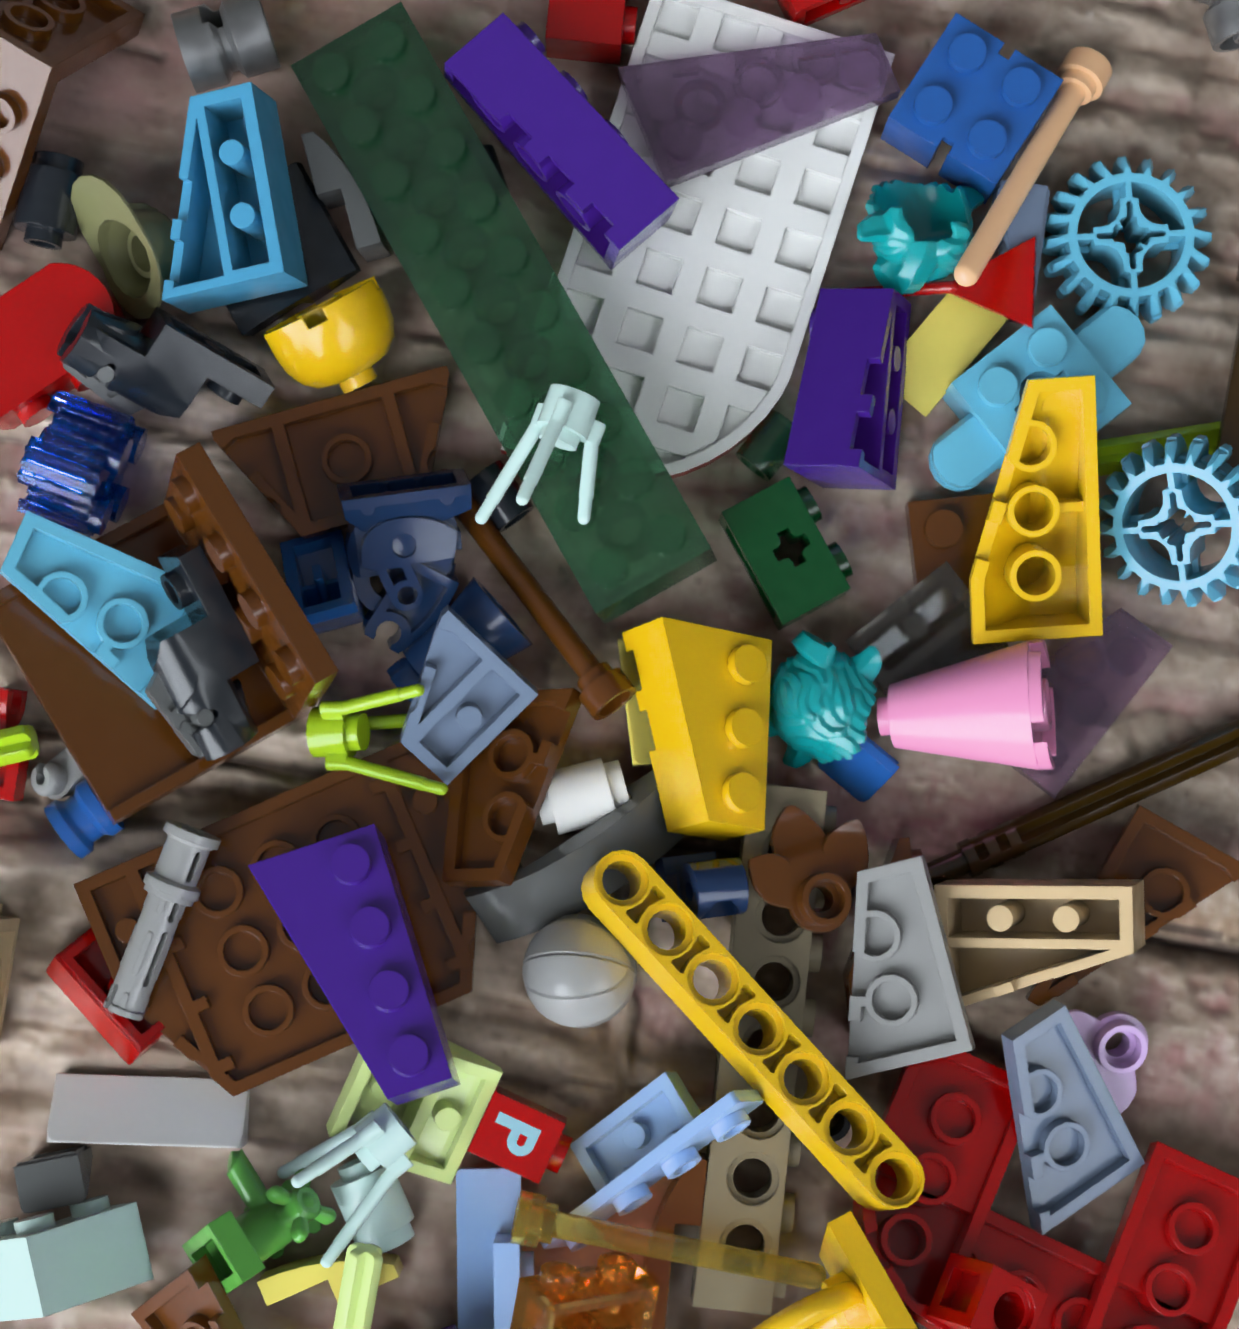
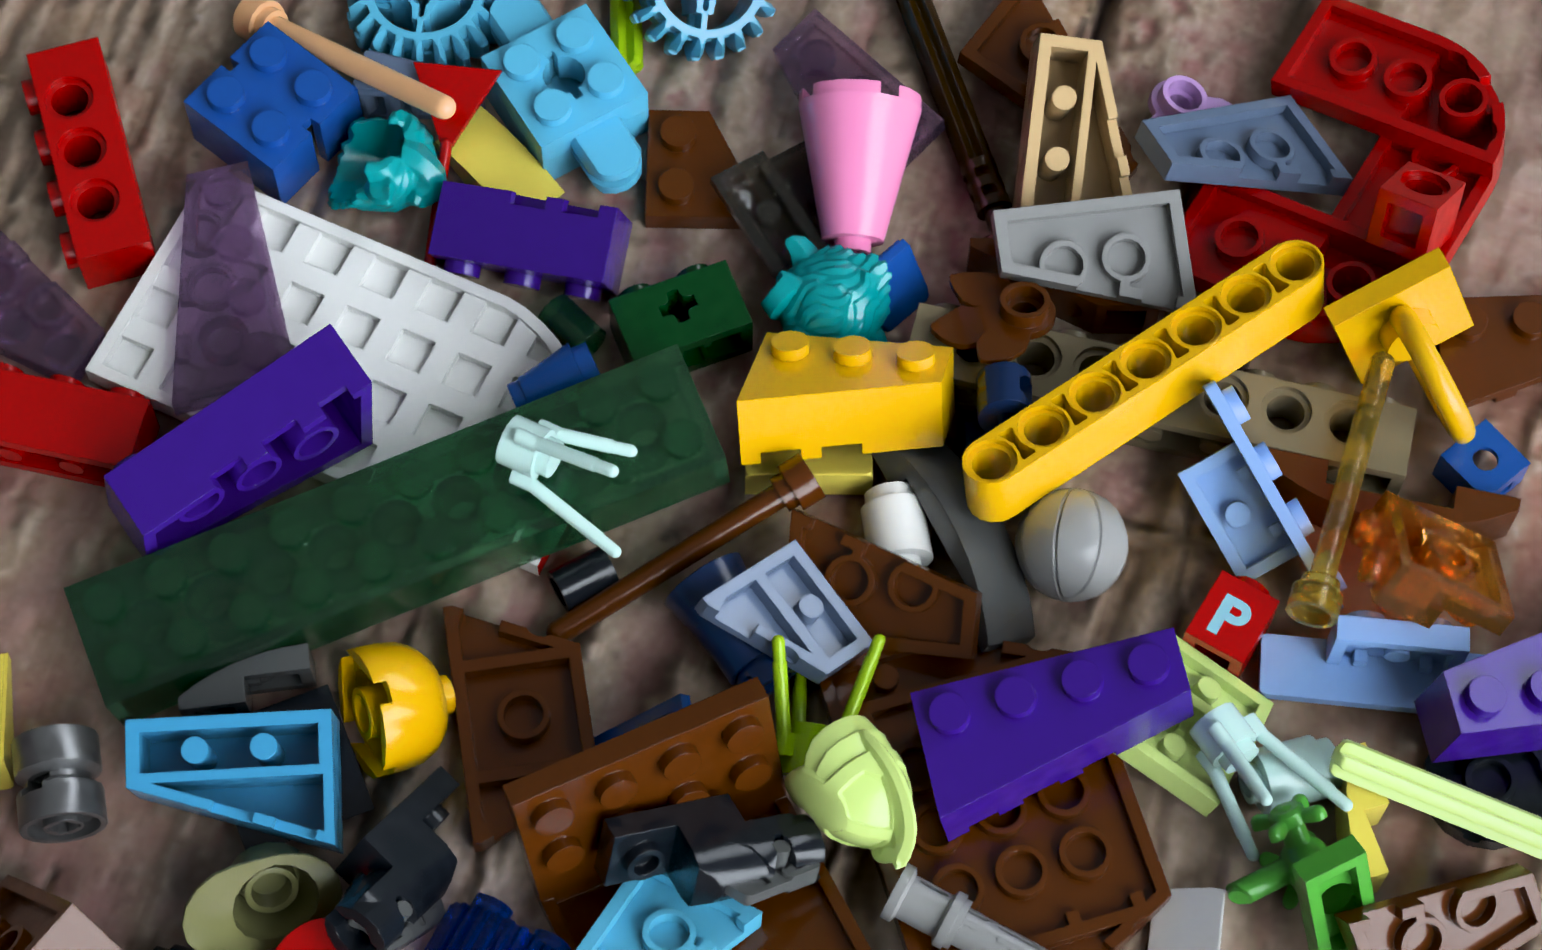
camera: 80 degrees left, 20 degrees down
dark blue piece [336,468,472,654] -> none
yellow wedge [969,374,1103,644] -> none
none -> blue cone [507,342,606,418]
none -> yellowish green helmet [784,715,917,869]

